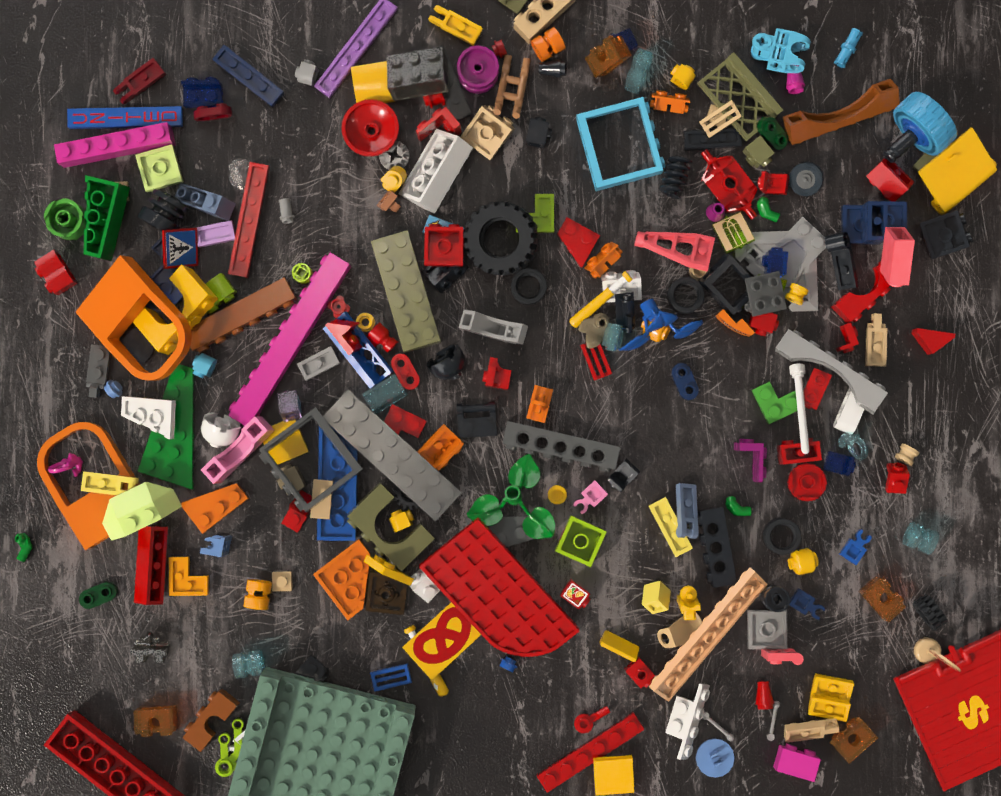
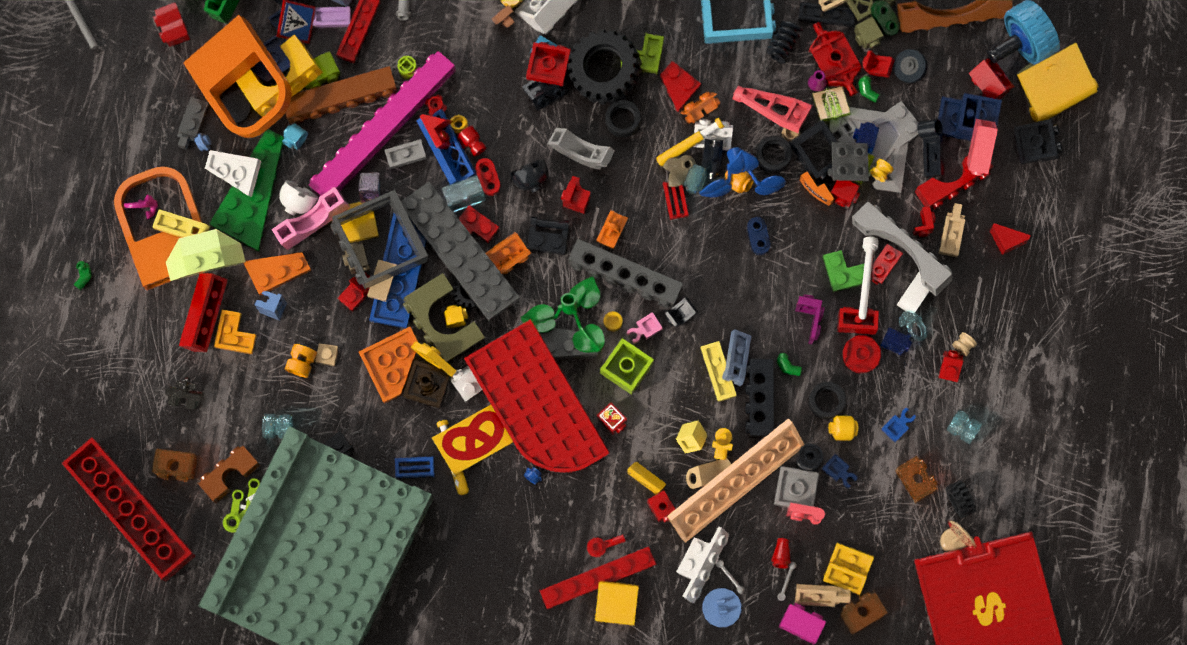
camera: 10 degrees right, 10 degrees down
dark green plate [79,582,118,609] -> none
olive brick [371,230,441,353] -> none

